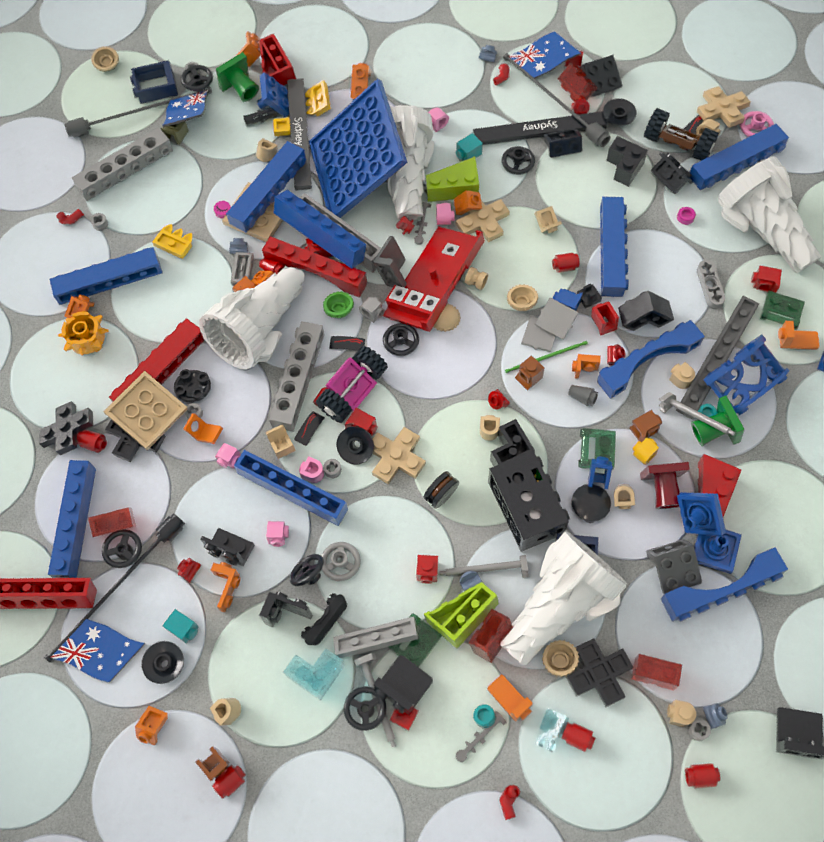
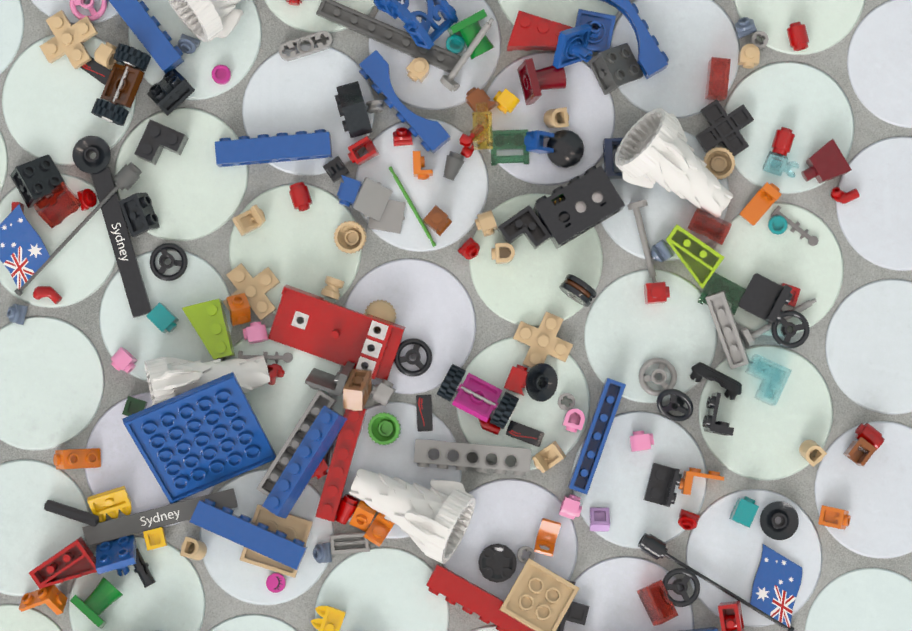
camera: 100 degrees left, 20 degrees up
none -> black axle [44,500,99,527]
none -> sand blue plate [178,34,200,54]
none -> medium nougat brick [343,369,372,411]
none -> light grey bush [366,100,384,113]
none -> clear yellow torso [459,102,493,158]
none -> tan plate [475,210,497,237]
none -> lavender slope [590,508,610,531]
none -> dark red torso [801,139,852,184]

